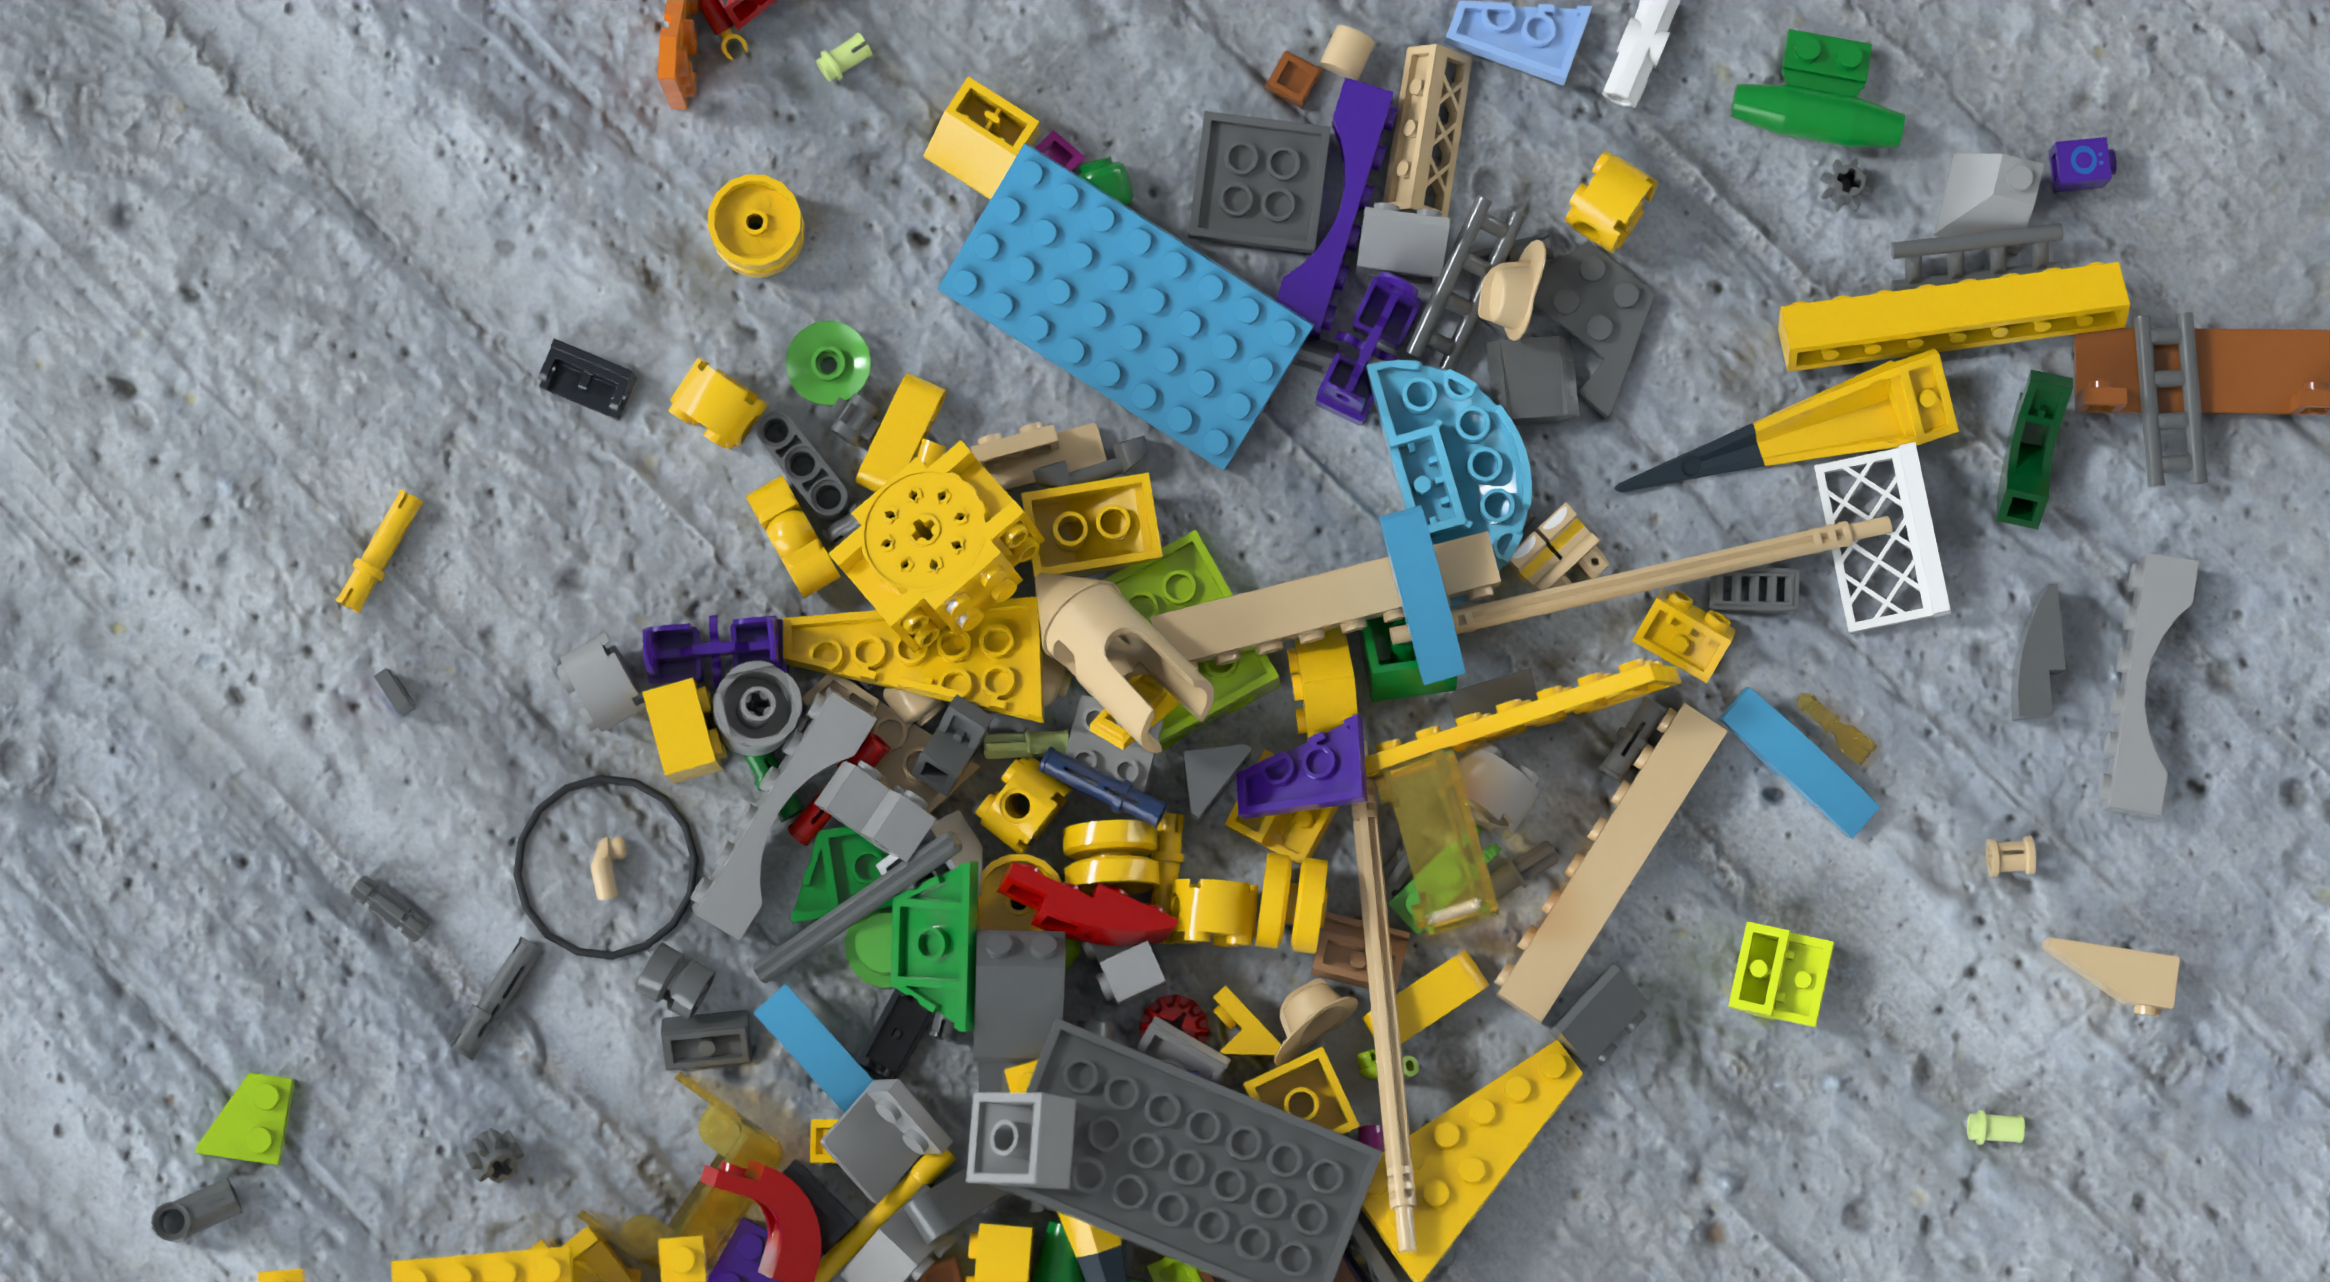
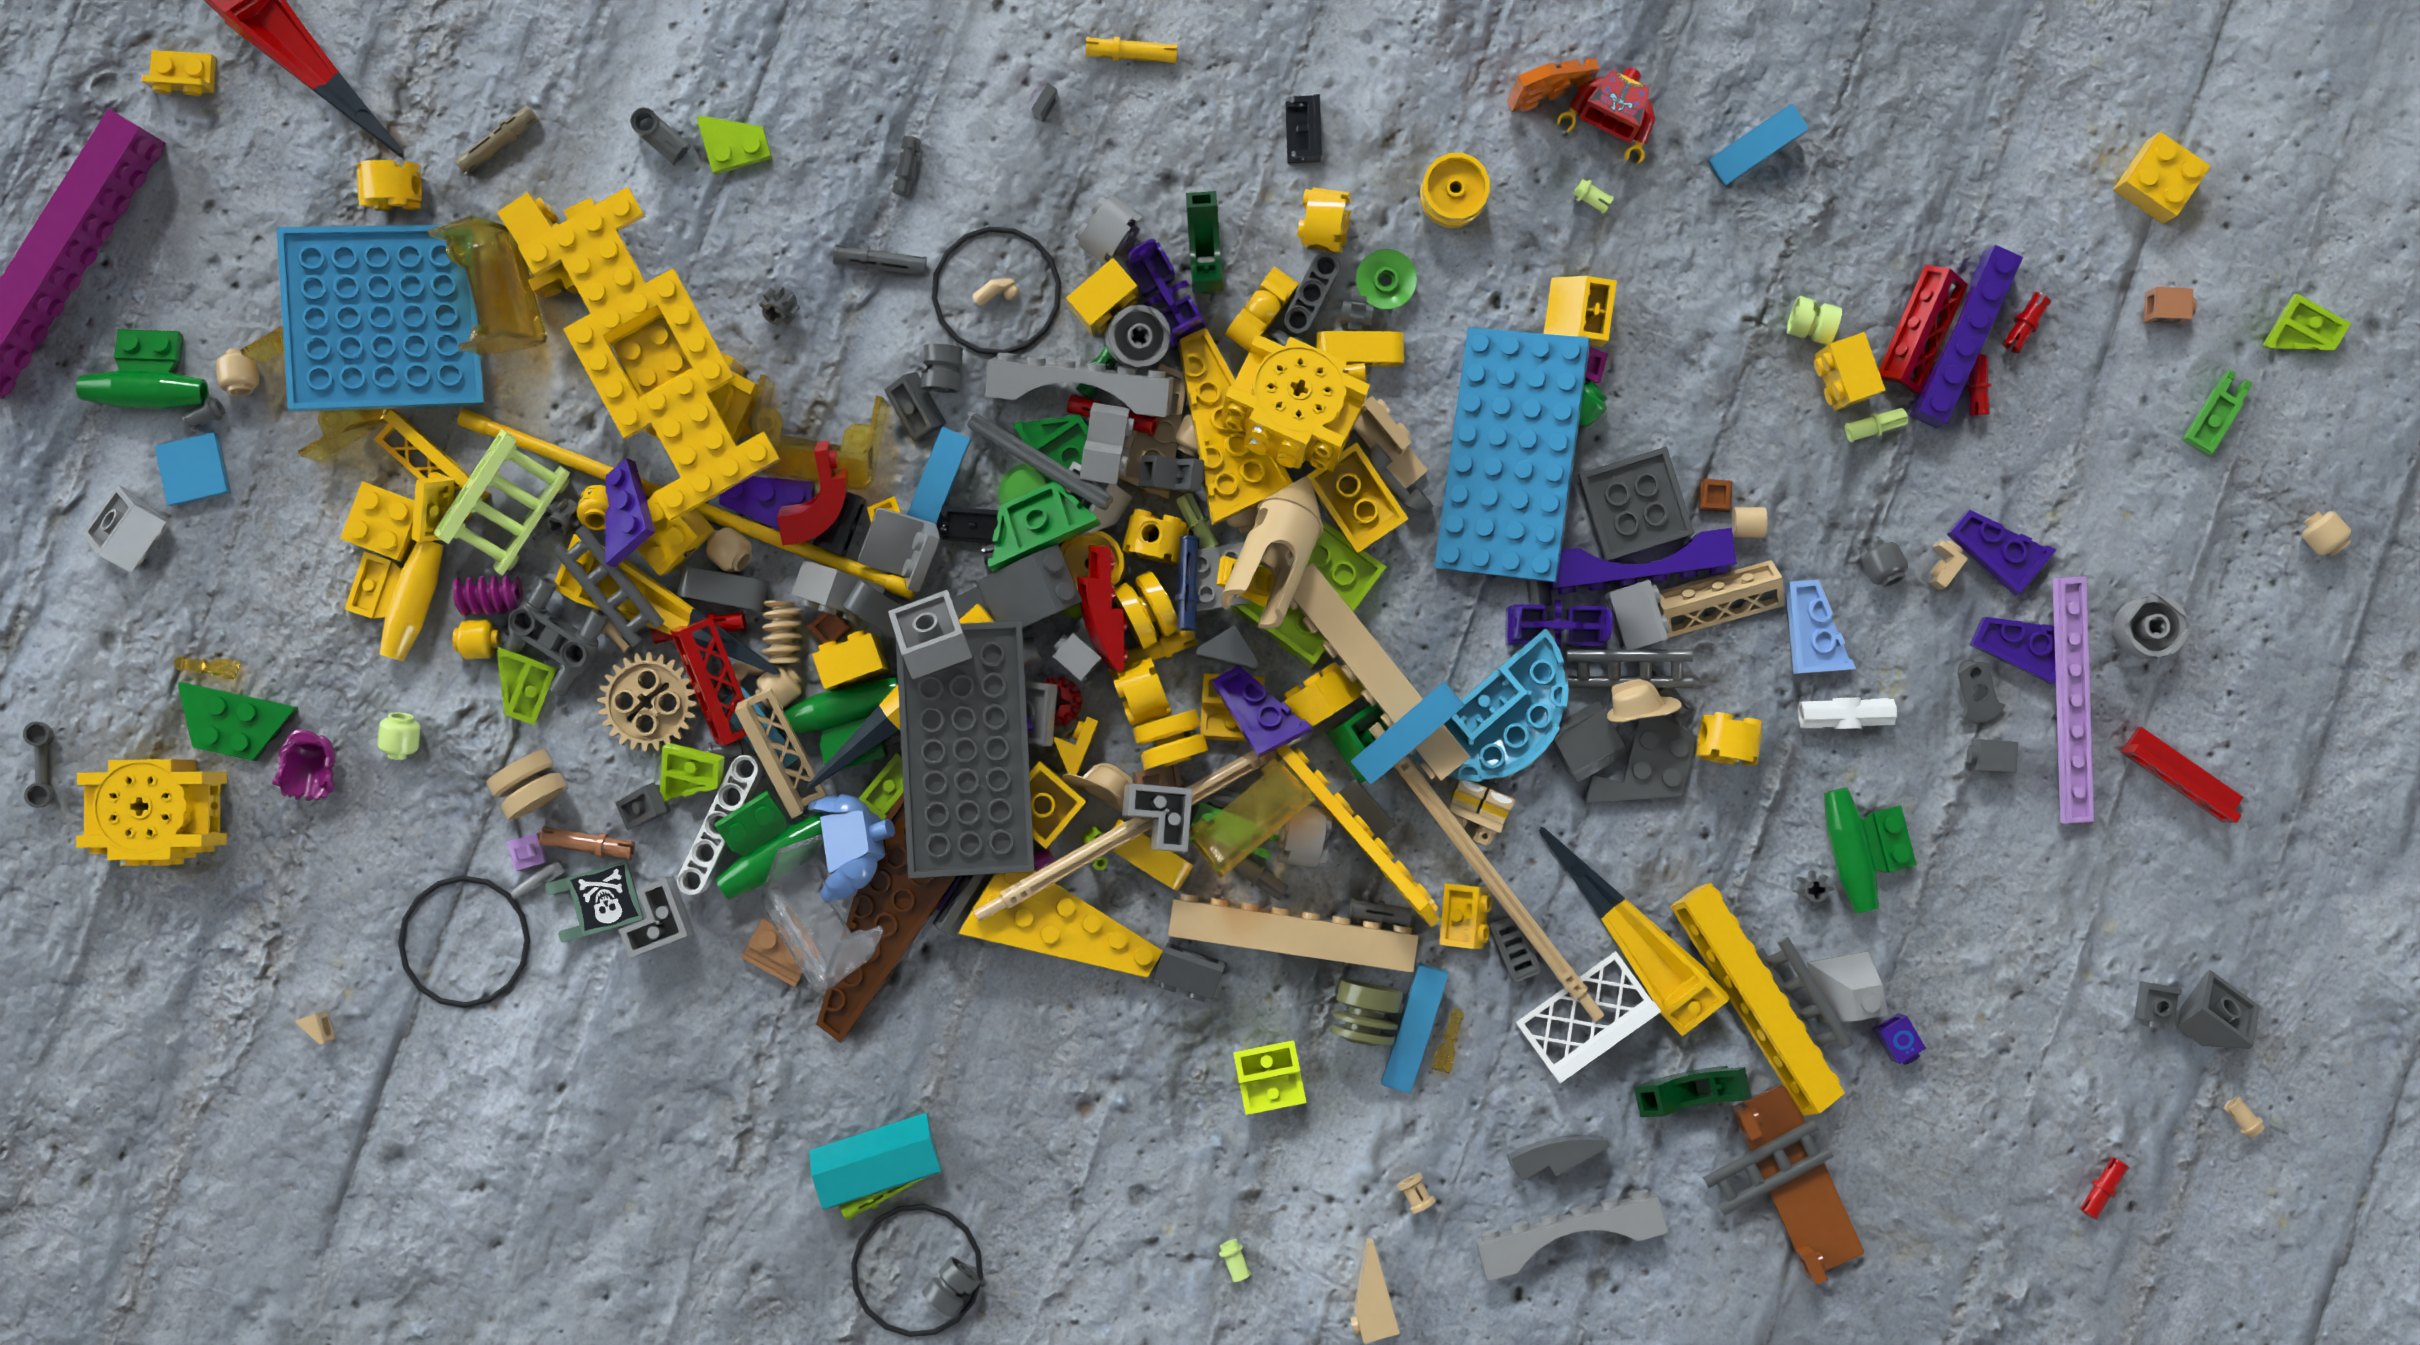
camera: 65 degrees right, 5 degrees up
none -> light grey brick [1122,783,1193,852]
none -> dark green arch [1186,191,1223,294]
none -> olive wheel [1330,979,1404,1046]

